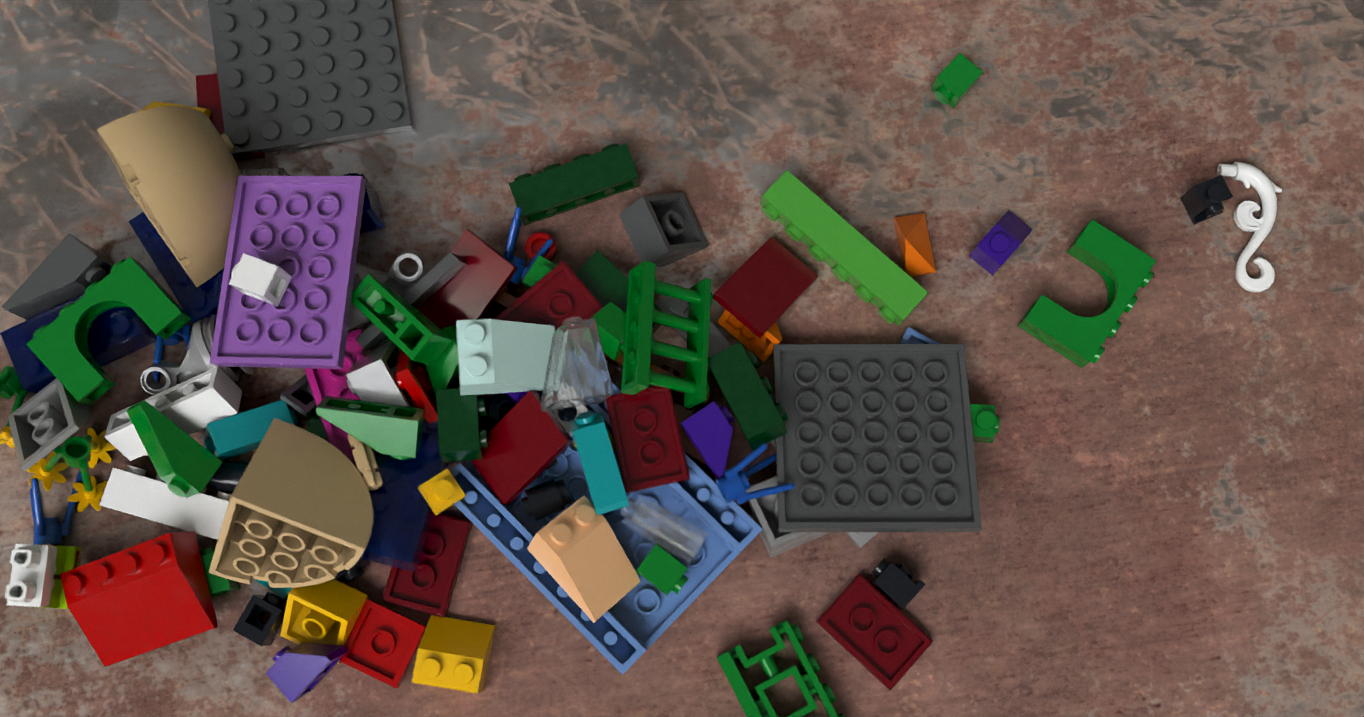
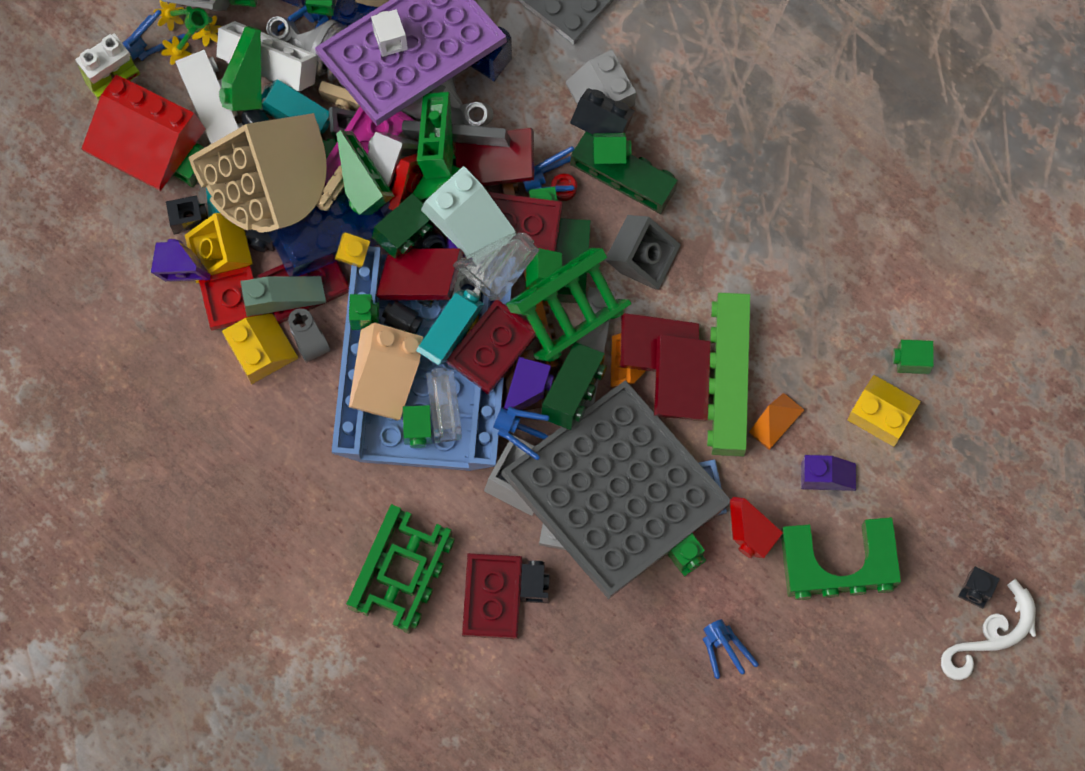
camera: 50 degrees right, 5 degrees down
none -> sand green slope [241,276,326,317]
none -> dark grey piece [288,308,330,363]
none -> tan plate [318,81,360,111]
none -> green brick [349,294,379,330]
none -> light grey slope [565,50,636,107]
none -> black brick [570,88,635,135]
none -> green brick [593,133,631,164]
none -> dark red tile [654,335,711,422]
none -> blue plant [703,619,759,679]
none -> red slope [730,497,783,559]
none -> yellow slope [847,375,921,447]

